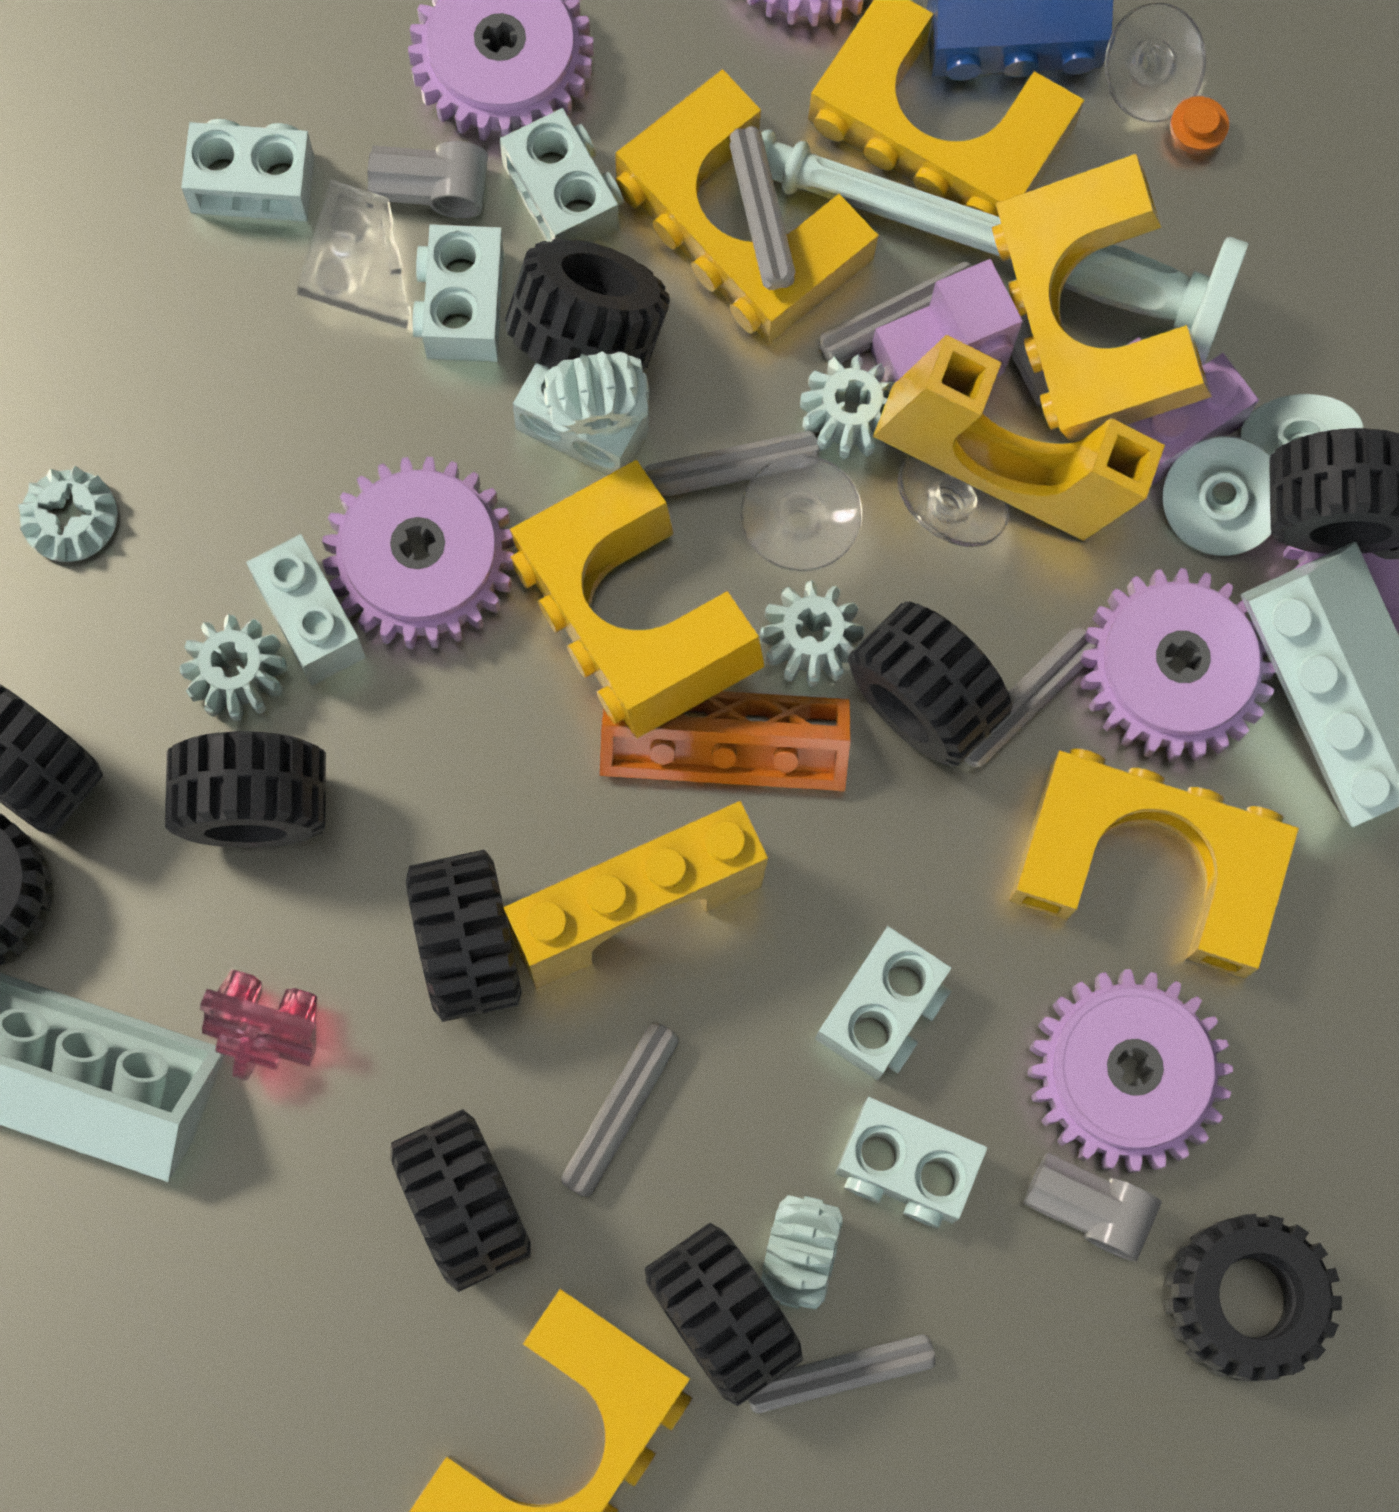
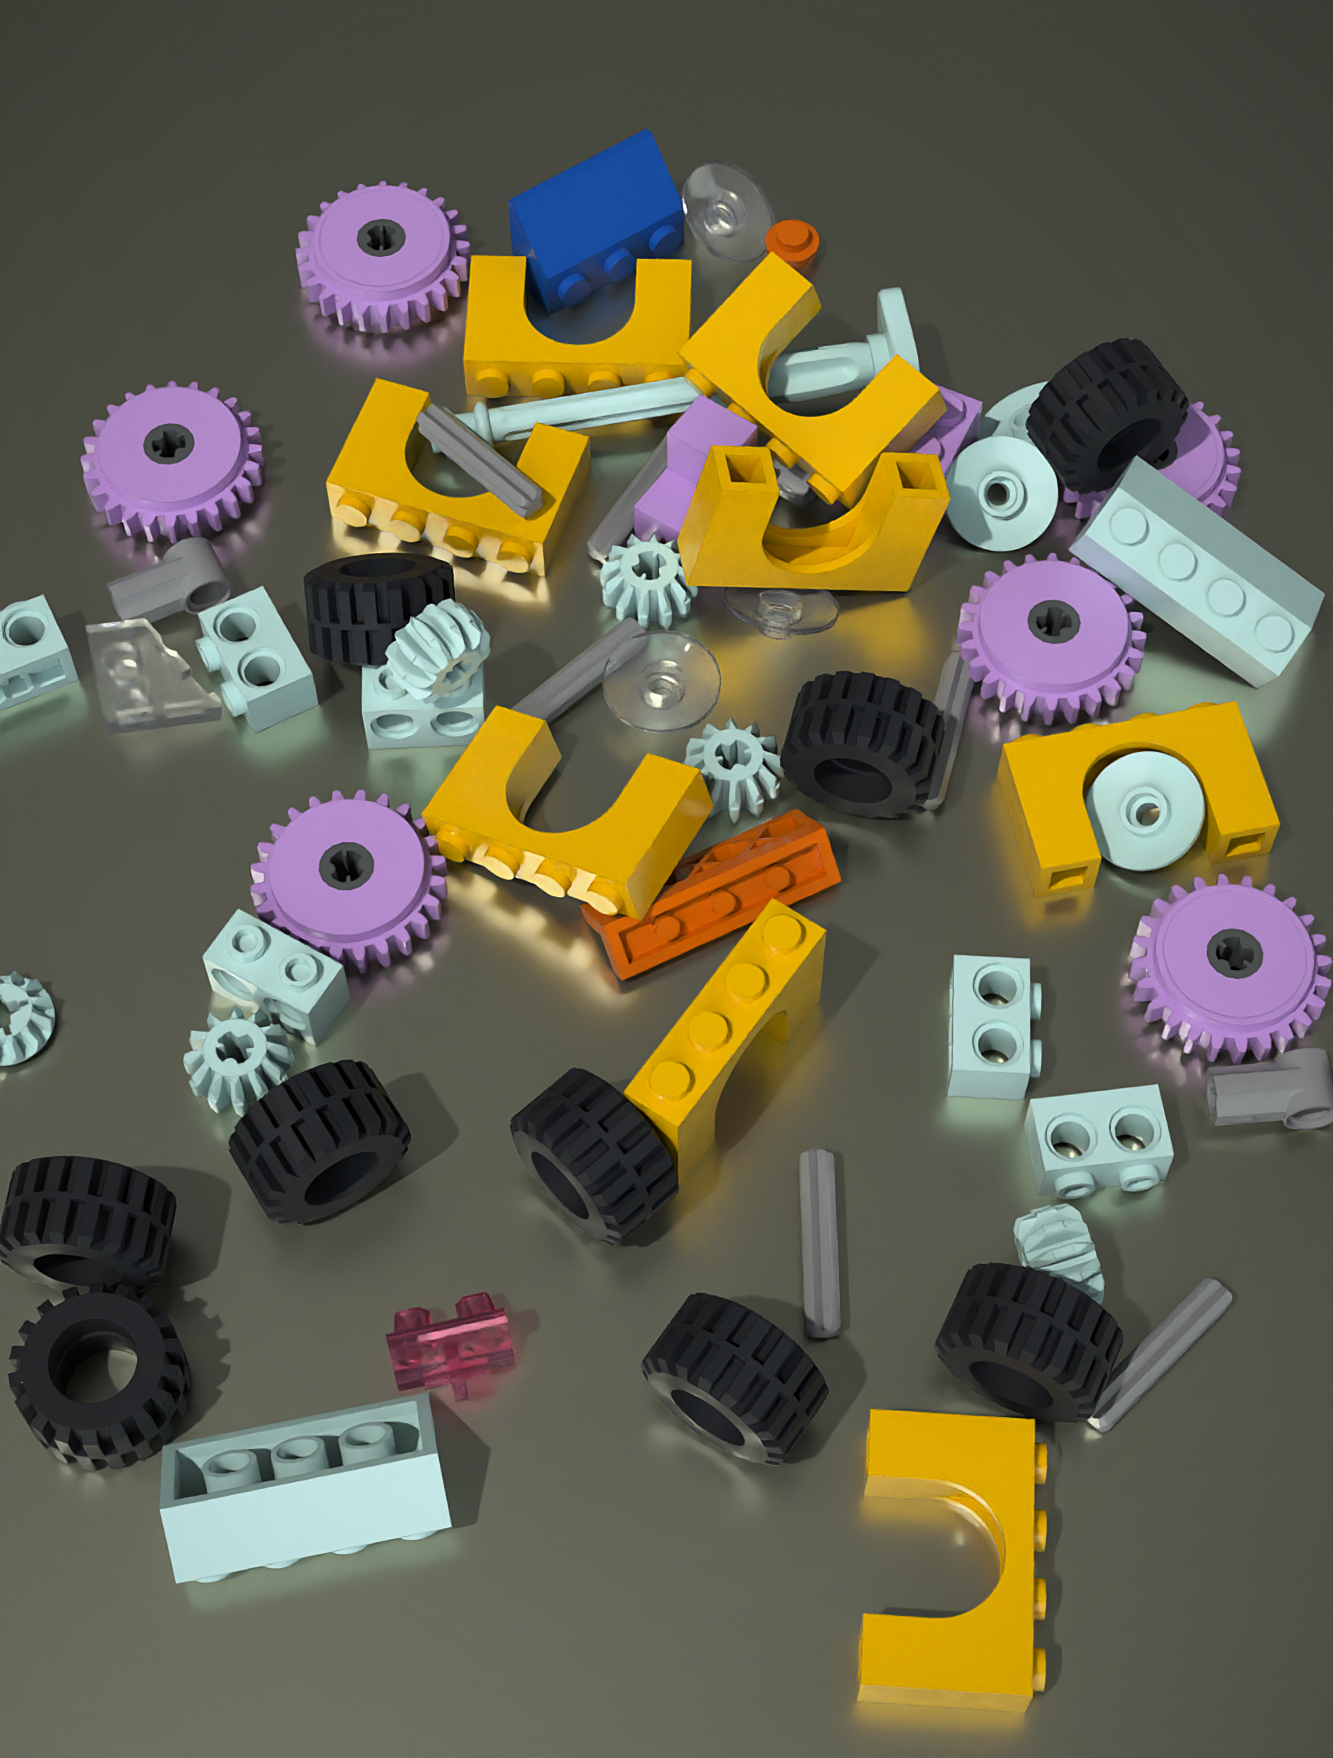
camera: 25 degrees left, 15 degrees down
light aqua brick [500,108,623,243] -> none
none -> light aqua dish [1085,751,1205,871]

